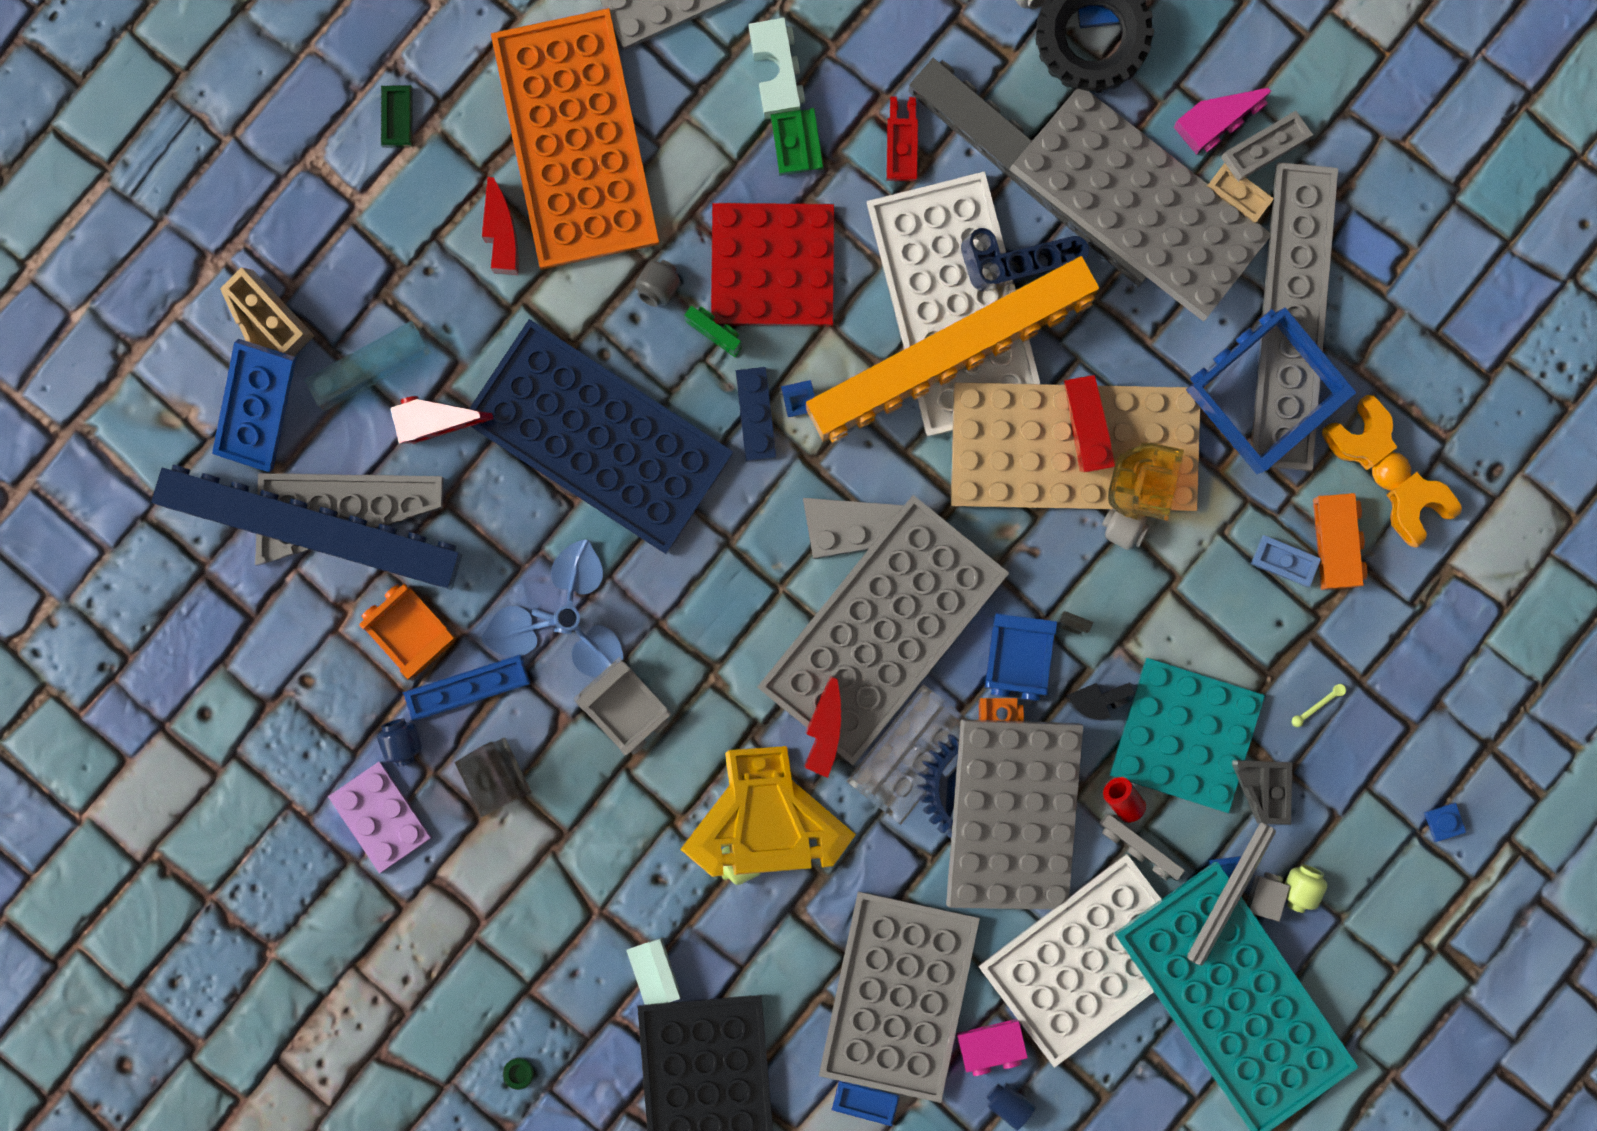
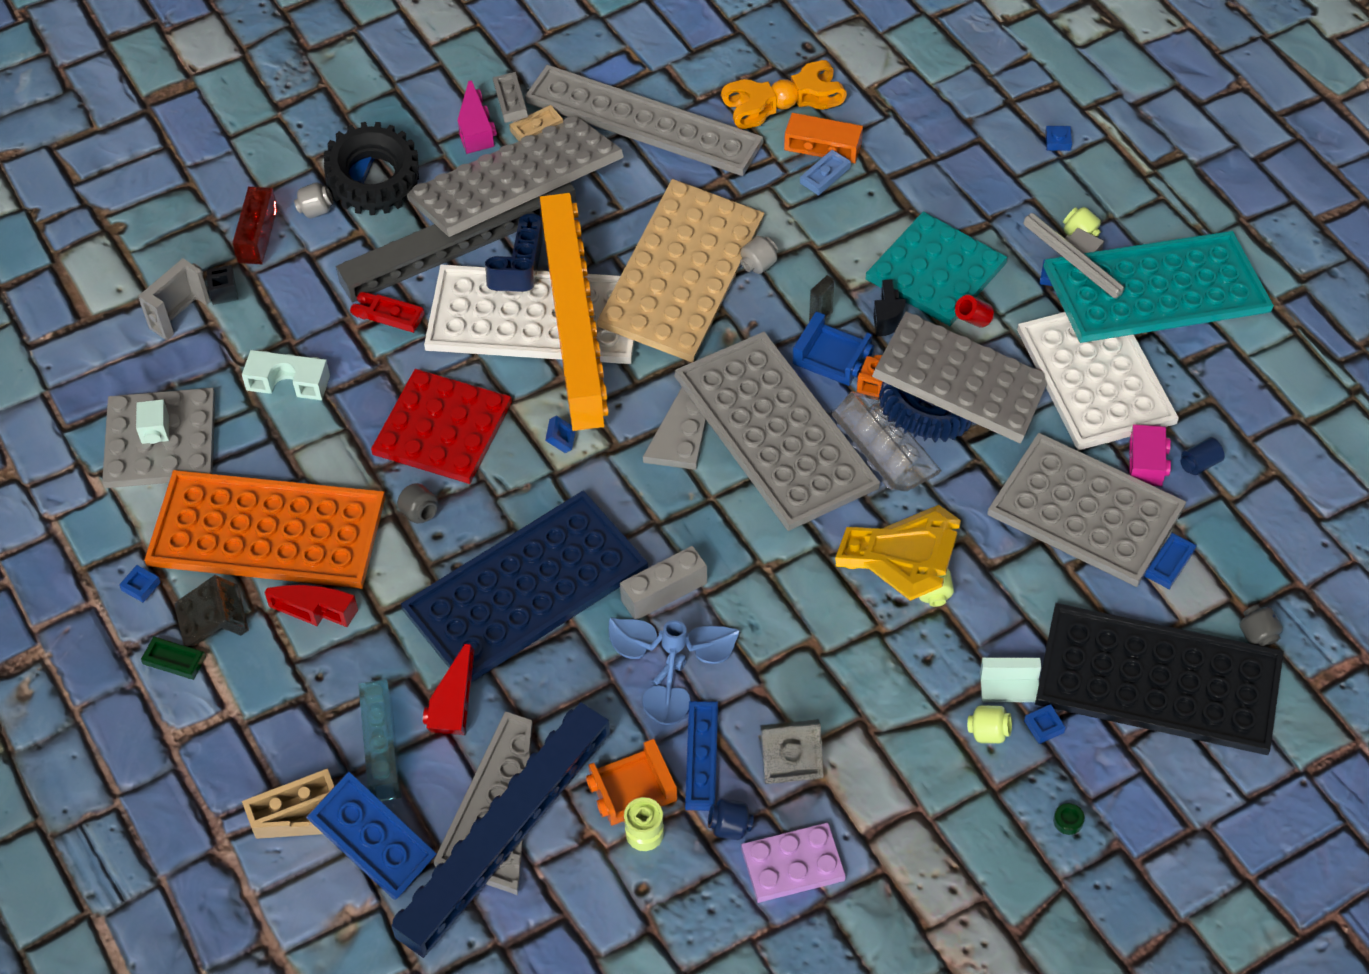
camera: 75 degrees left, 30 degrees down
light grey panel [574,657,671,756] -> none
green plate [684,306,742,358] -> none
dark blue plate [735,367,776,462] -> none
green plate [771,108,823,176] -> none
red slope [804,675,841,778] -> none
red slope [1064,375,1115,472] -> none
light grey plate [1099,814,1185,881] -> none
clear yellow brick [1108,443,1184,521] -> none
blue window [1186,307,1356,474] -> none
dark grey wing [1232,760,1292,825] -> none
yellowish green hinge [1292,684,1346,727] -> none
none -> blue plate [119,565,161,603]
none -> clear smoke bracket [174,575,249,648]
none -> light grey brick [620,546,707,620]
none -> yellowish green wheel [624,797,664,851]
none -> yellowish green head [967,705,1012,744]
none -> blue plate [1024,704,1066,744]

